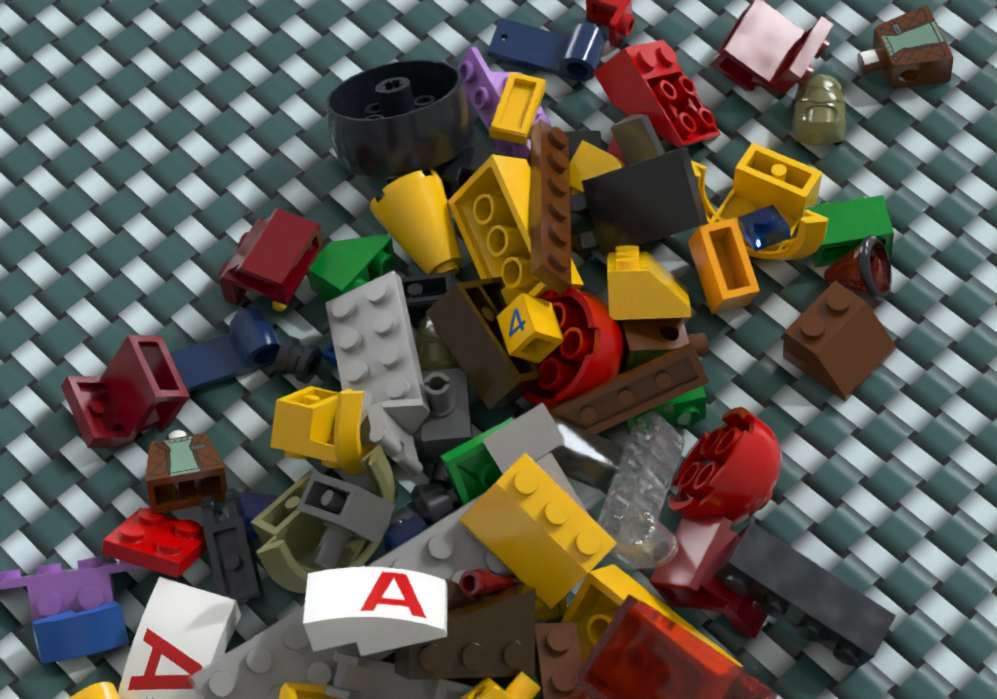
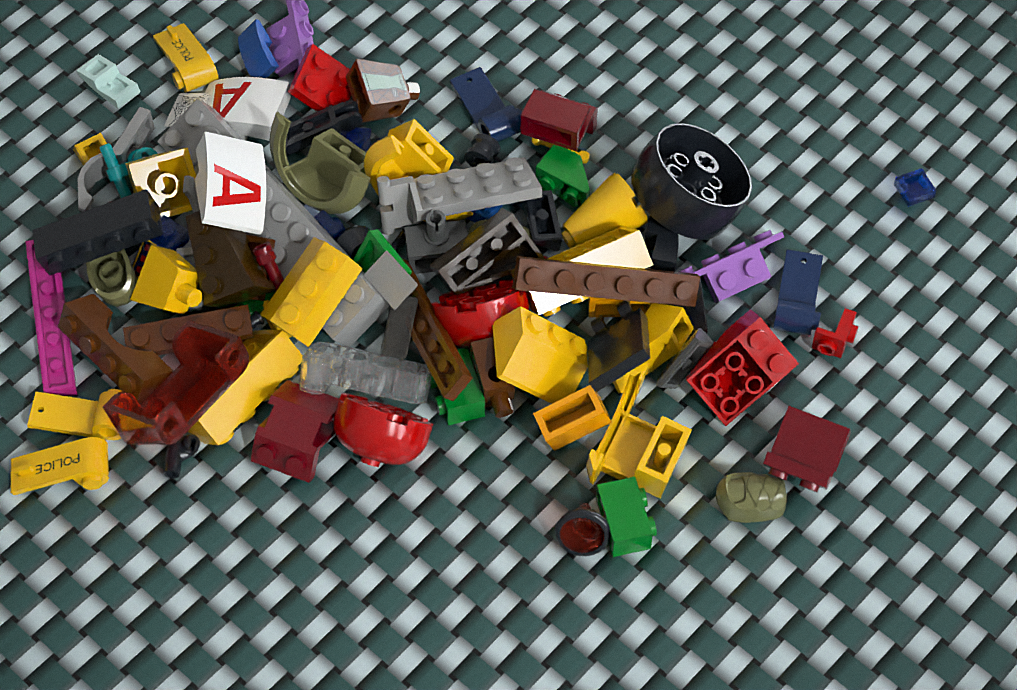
camera: 80 degrees right, 0 degrees up
dark red piece [61,335,190,448] -> none
dark grey brick [296,471,396,570] -> none
yellow tile [489,72,546,145] -> none
yellow brick [496,293,564,364] -> none
black brick [715,521,896,668] -> none
clear blue plate [737,204,791,252] -> none
reddish brown slope [783,281,896,402] -> none
reddish brown torso [857,5,954,89] -> none

